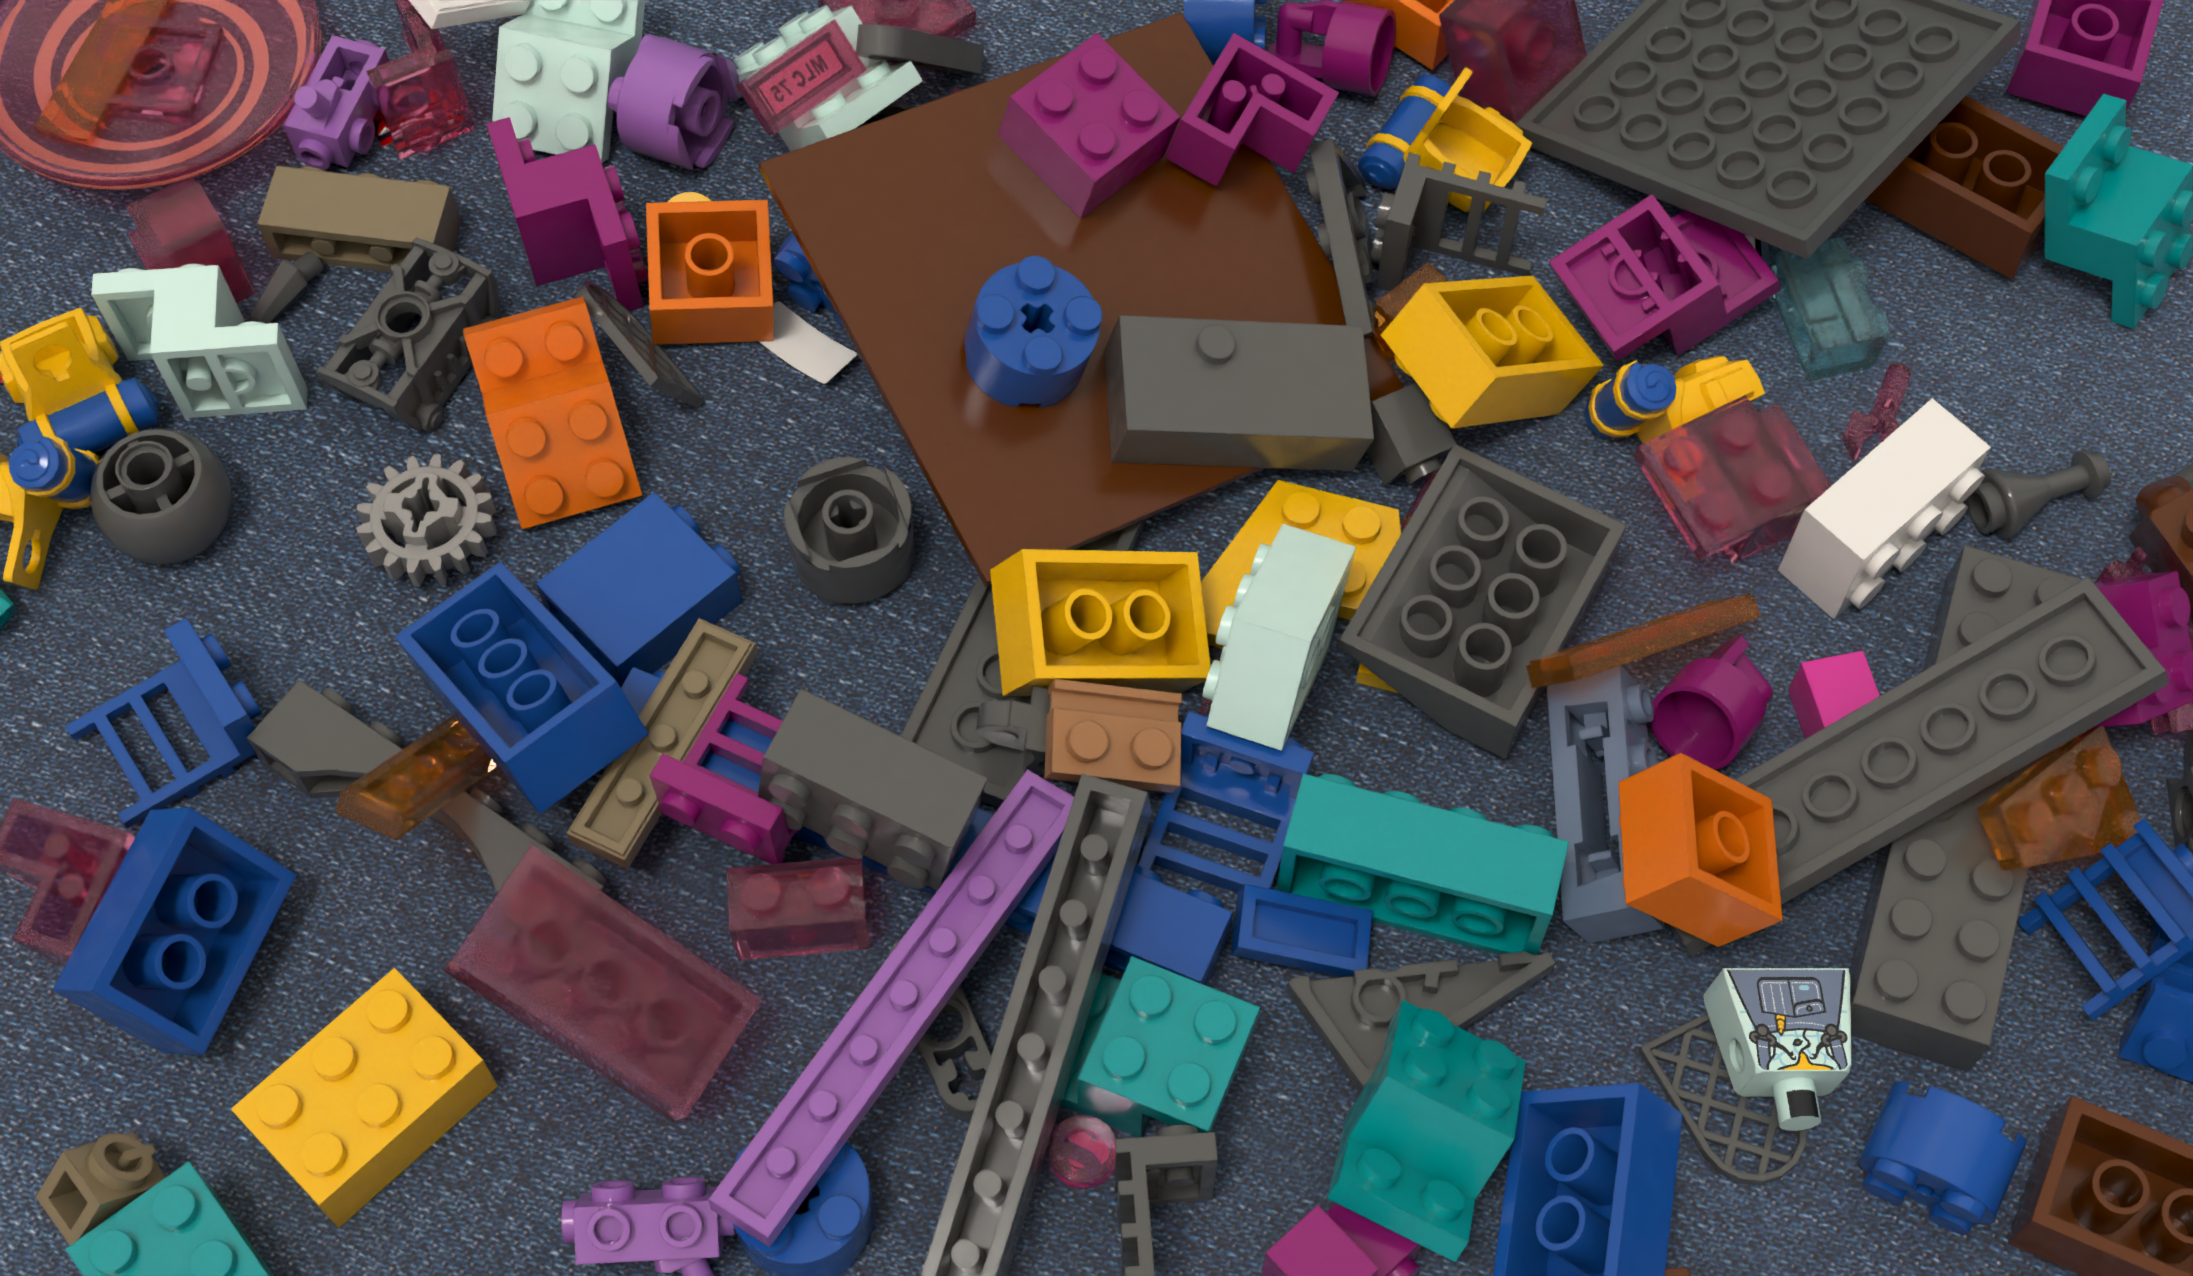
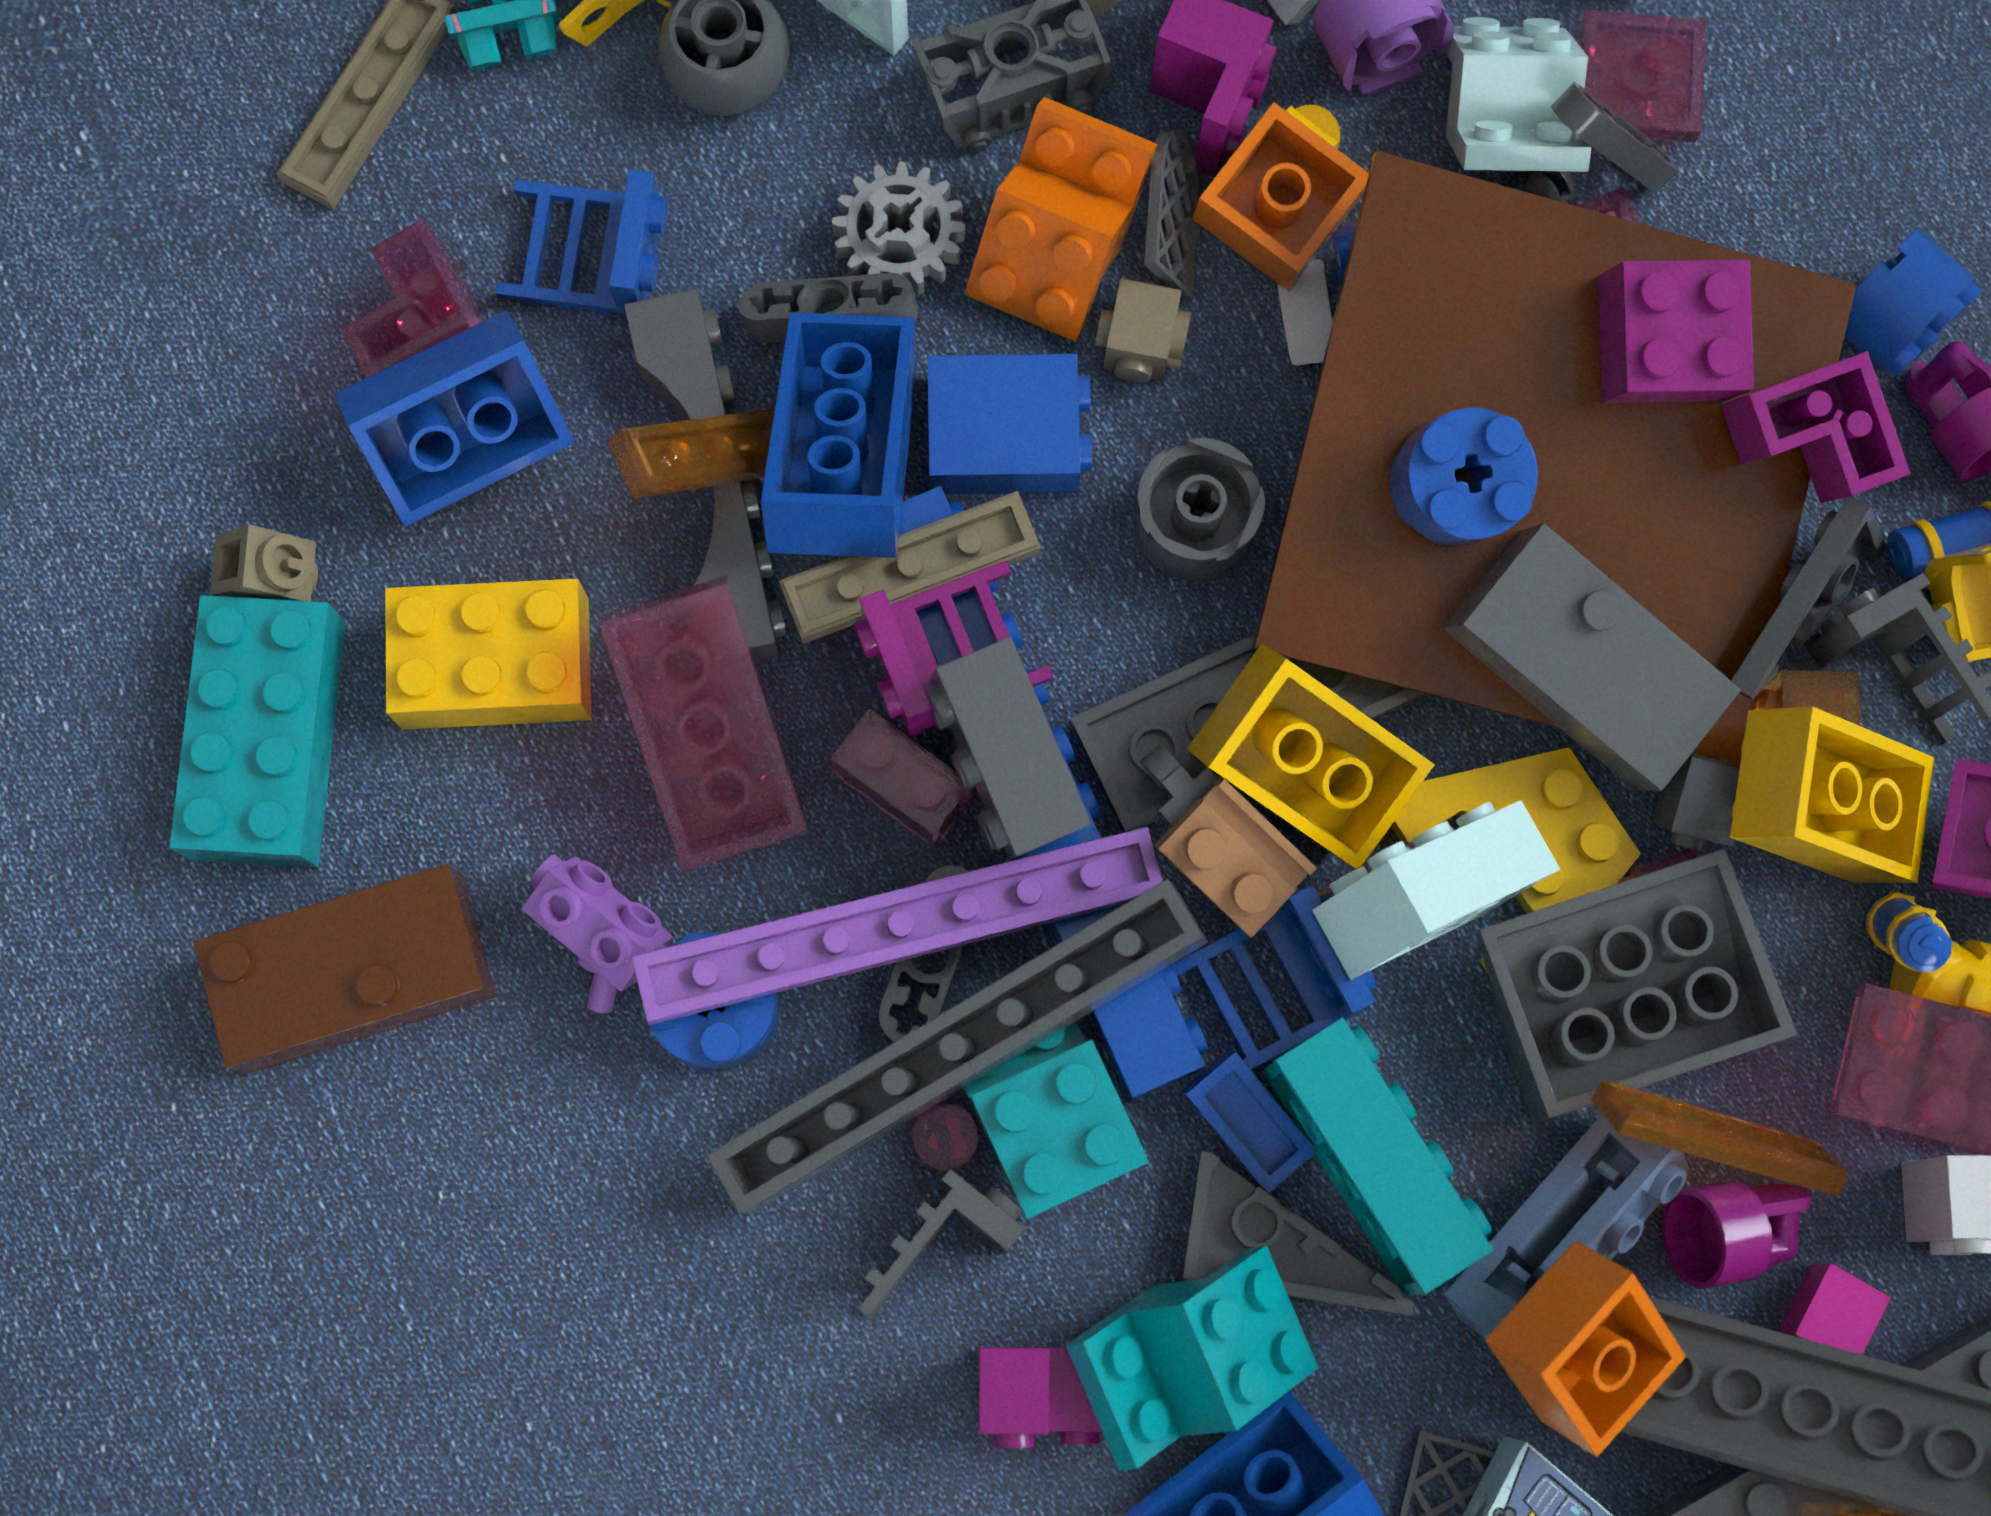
camera: 40 degrees right, 15 degrees up
clear pink tile [736,19,866,136] -> none
none -> dark grey beam [738,273,918,343]
none -> dark tan brick [1095,278,1191,383]

